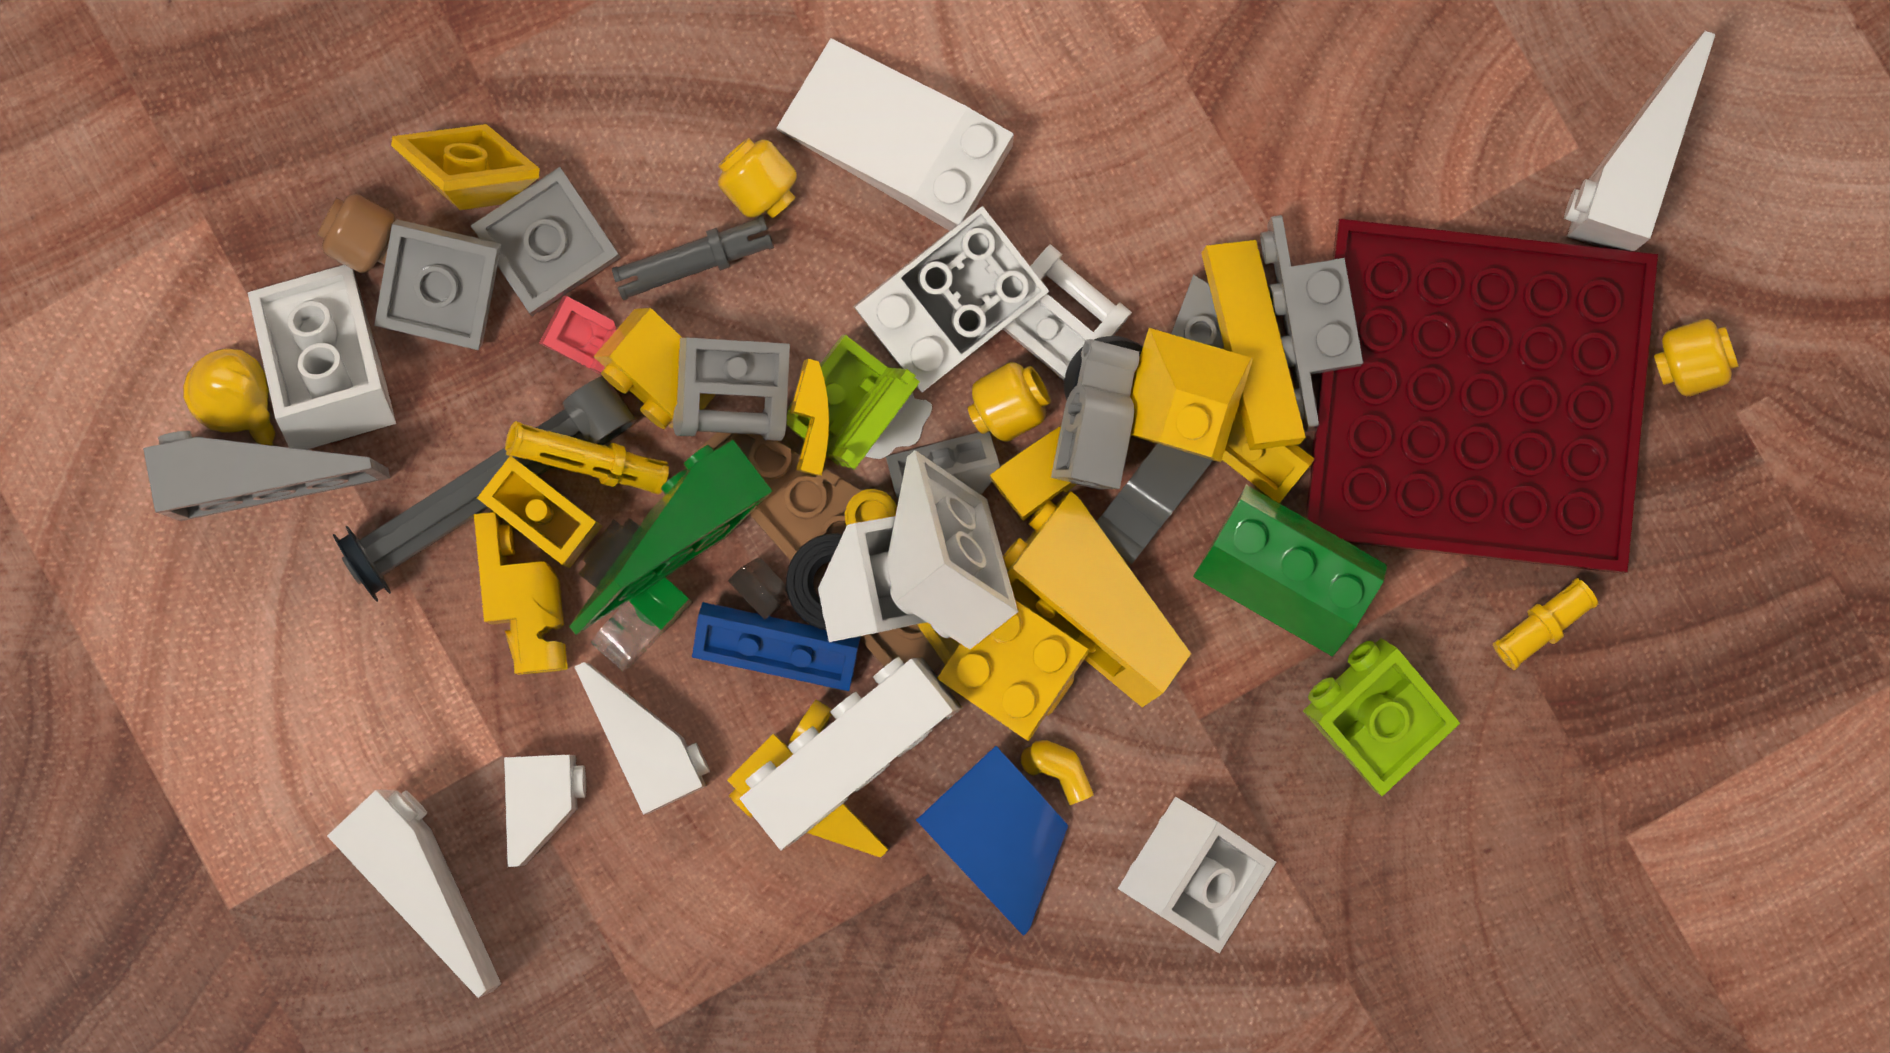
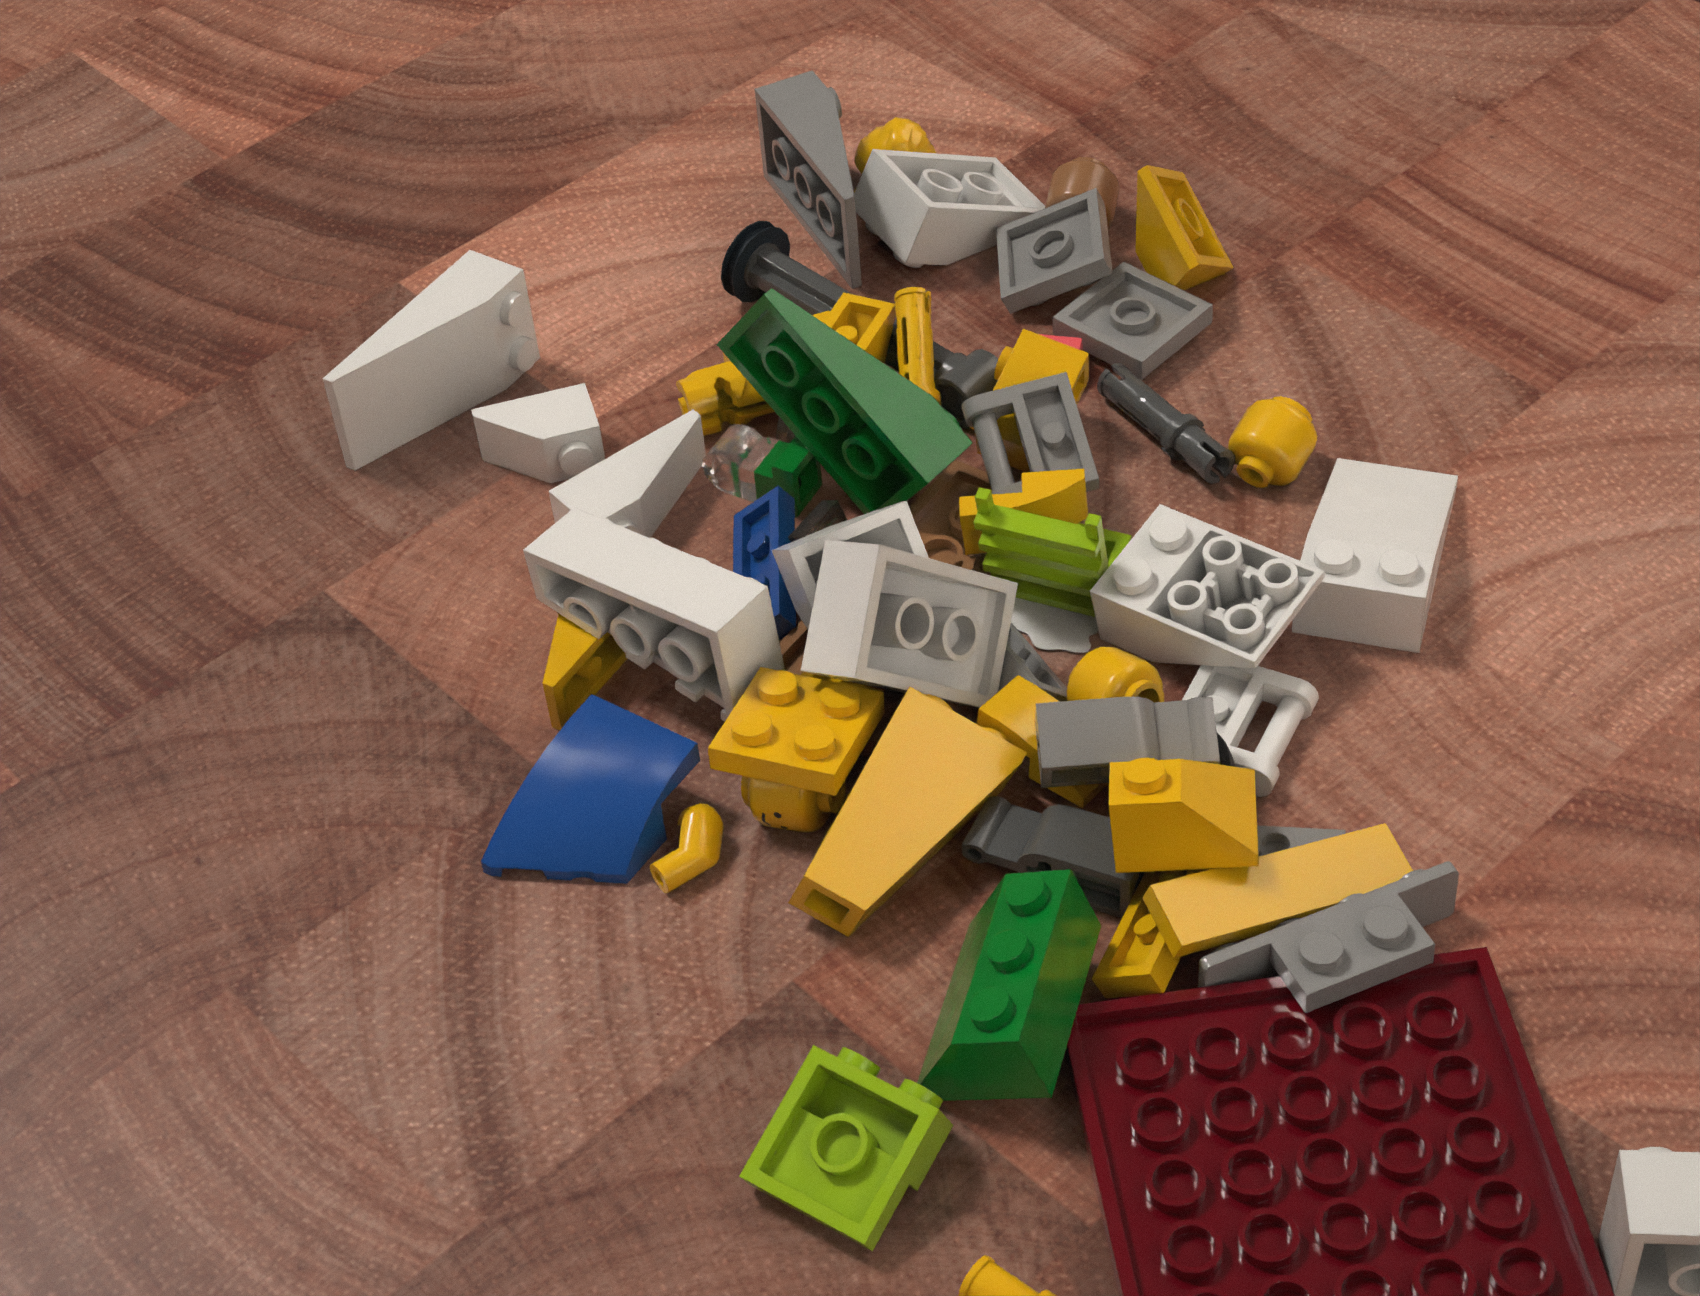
camera: 80 degrees right, 40 degrees down
white slope [1118,797,1276,953] -> none

